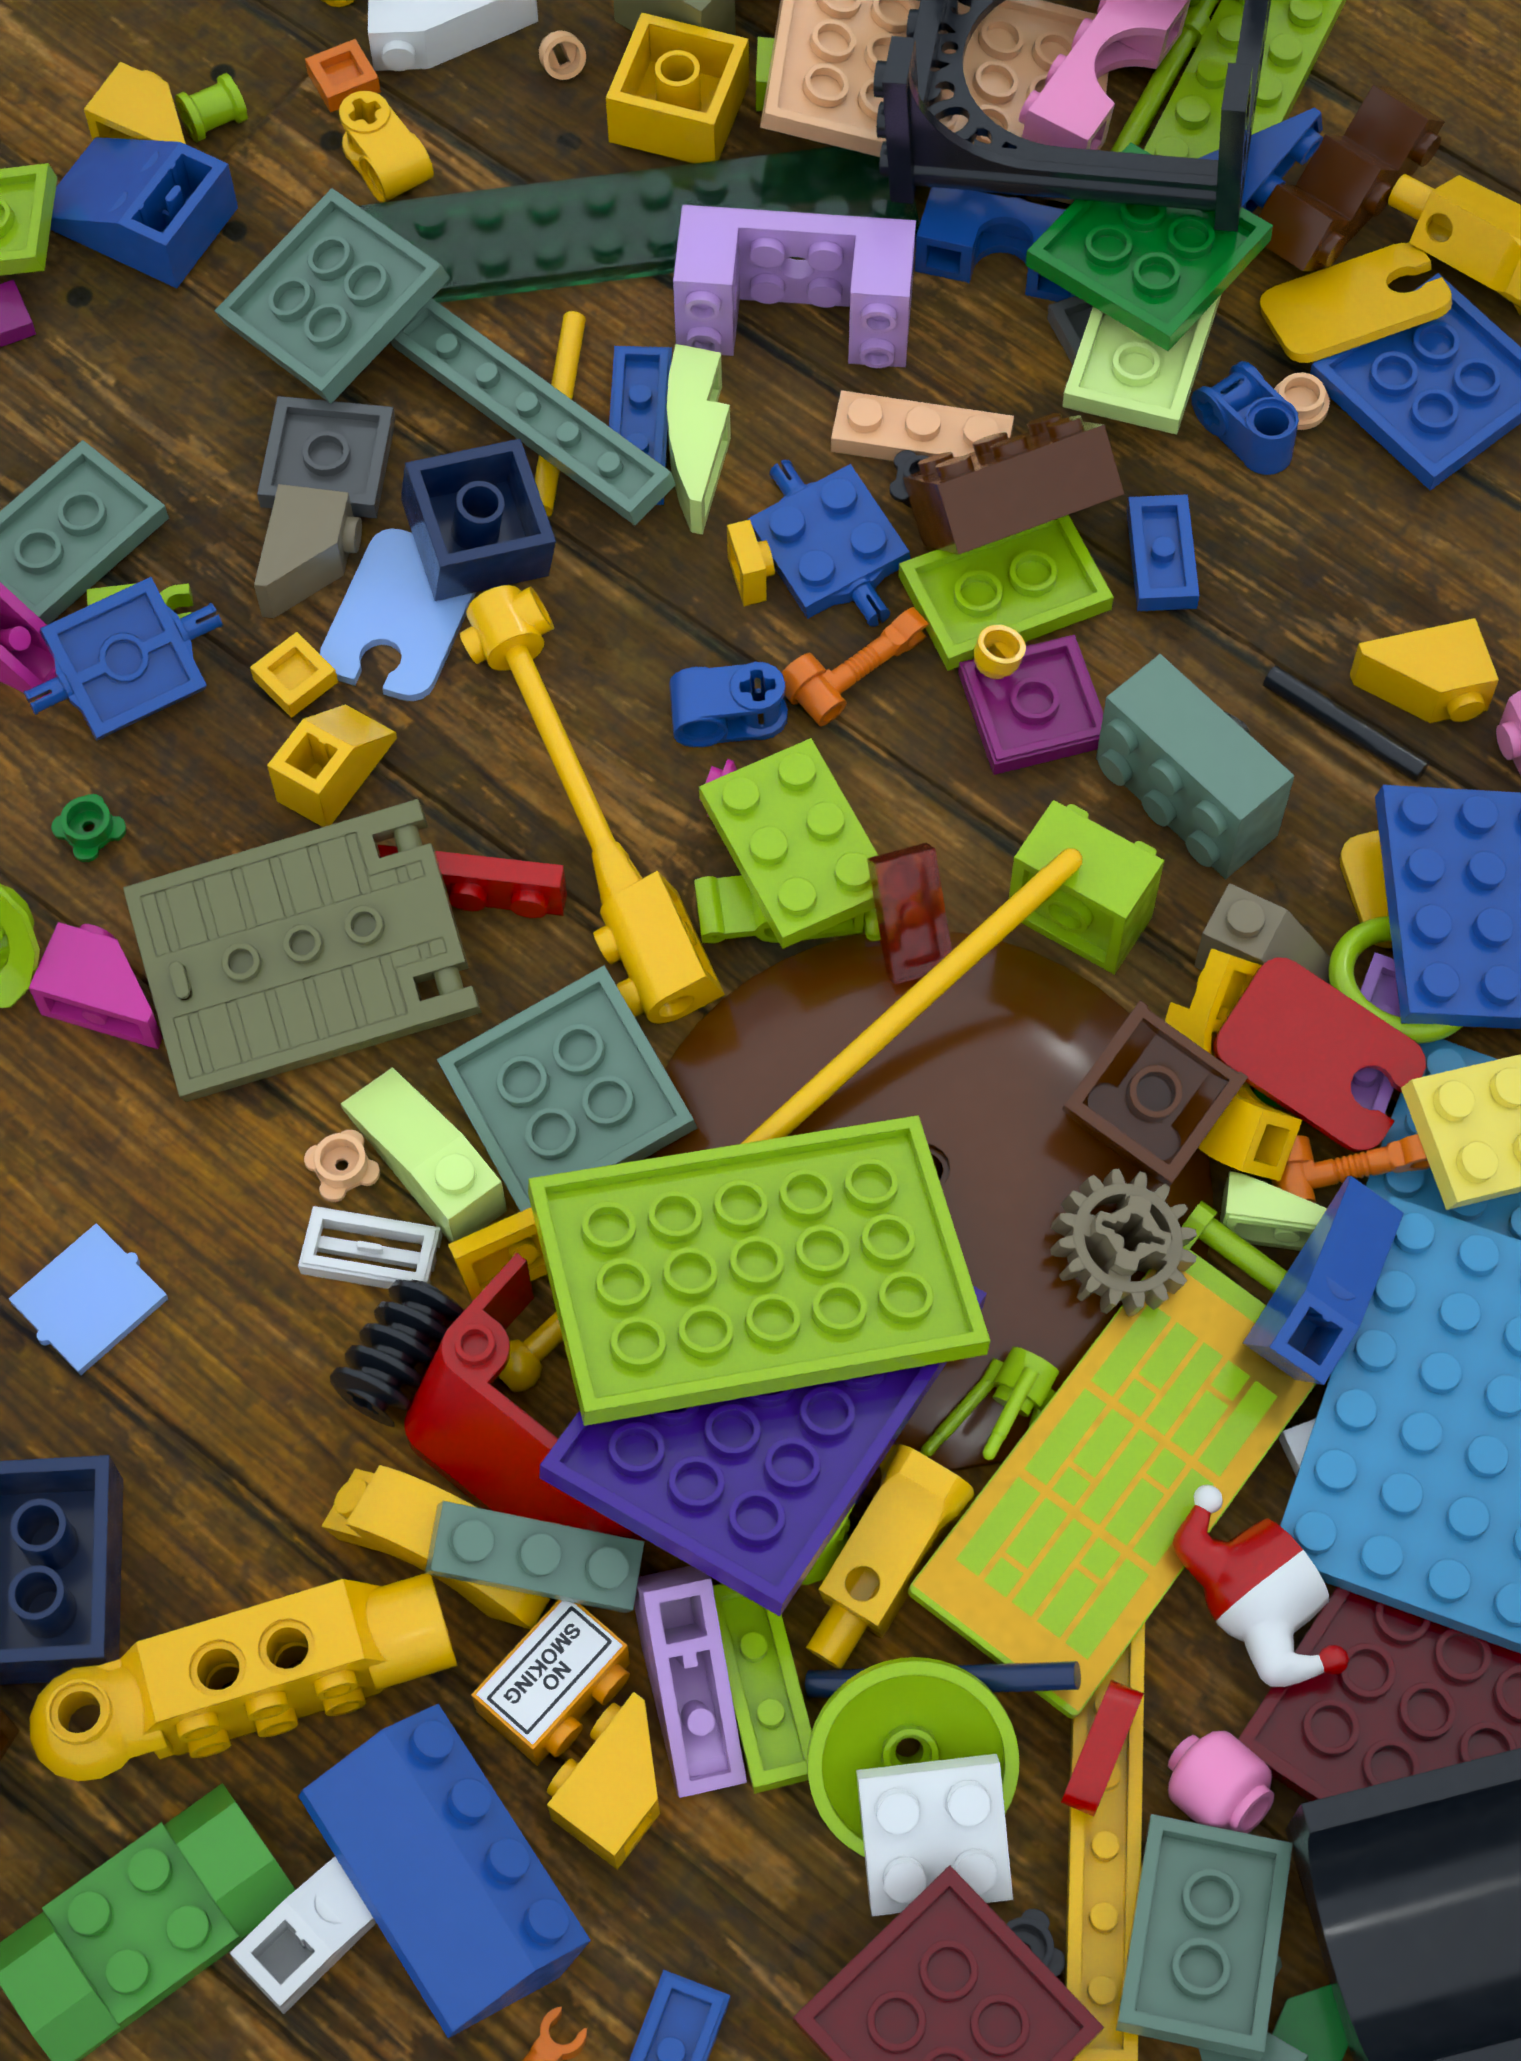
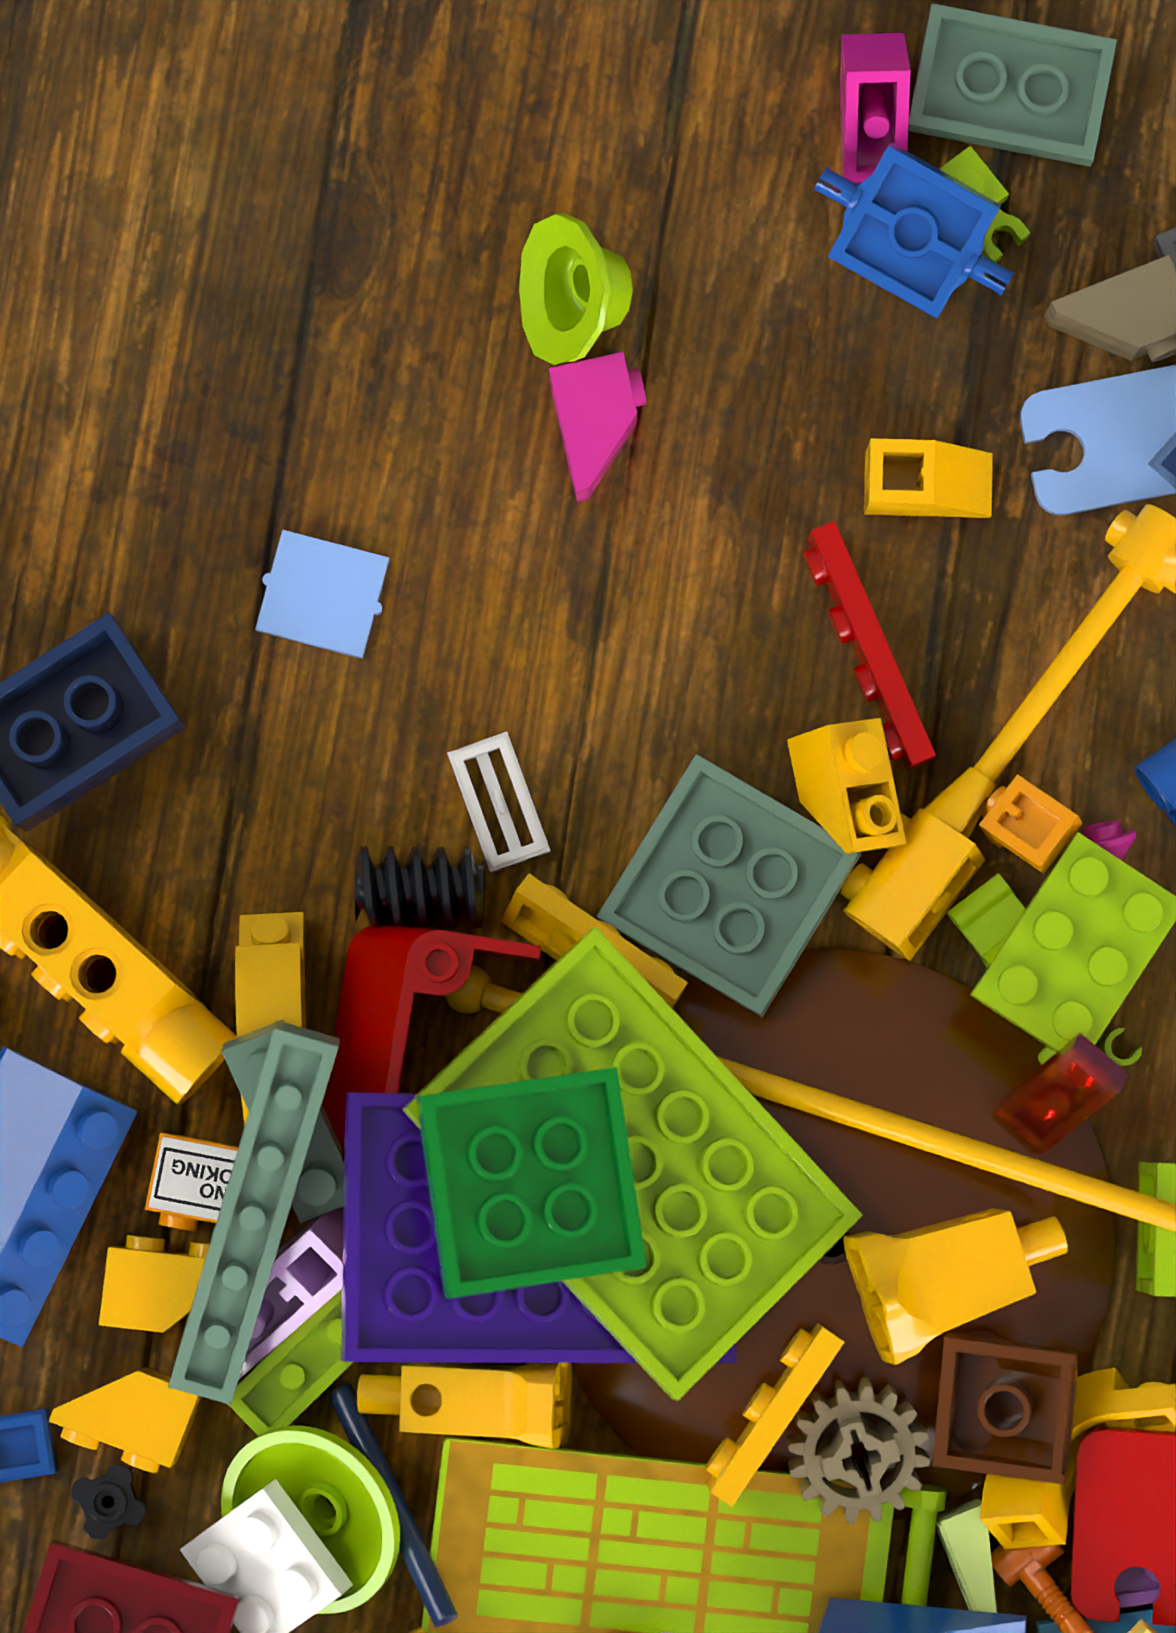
camera: 60 degrees right, 20 degrees up
green plate [51,794,126,862] -> none
olive door [123,799,482,1102] -> none
yellow plate [250,632,338,718] -> none
light nougat plate [304,1130,380,1202] -> none
yellowish green slope [341,1067,507,1243] -> none
lime plant [921,1346,1059,1460] -> none
none -> yellow slope [49,1367,202,1473]
none -> black plate [71,1464,146,1540]
none -> sand green plate [168,1020,340,1405]
none -> green plate [416,1067,647,1298]
none -> yellow plate [705,1323,844,1507]
none -> yellow slope [787,718,907,854]
none -> yellow piece [843,1208,1068,1365]
none -> light orange bracket [979,774,1082,874]

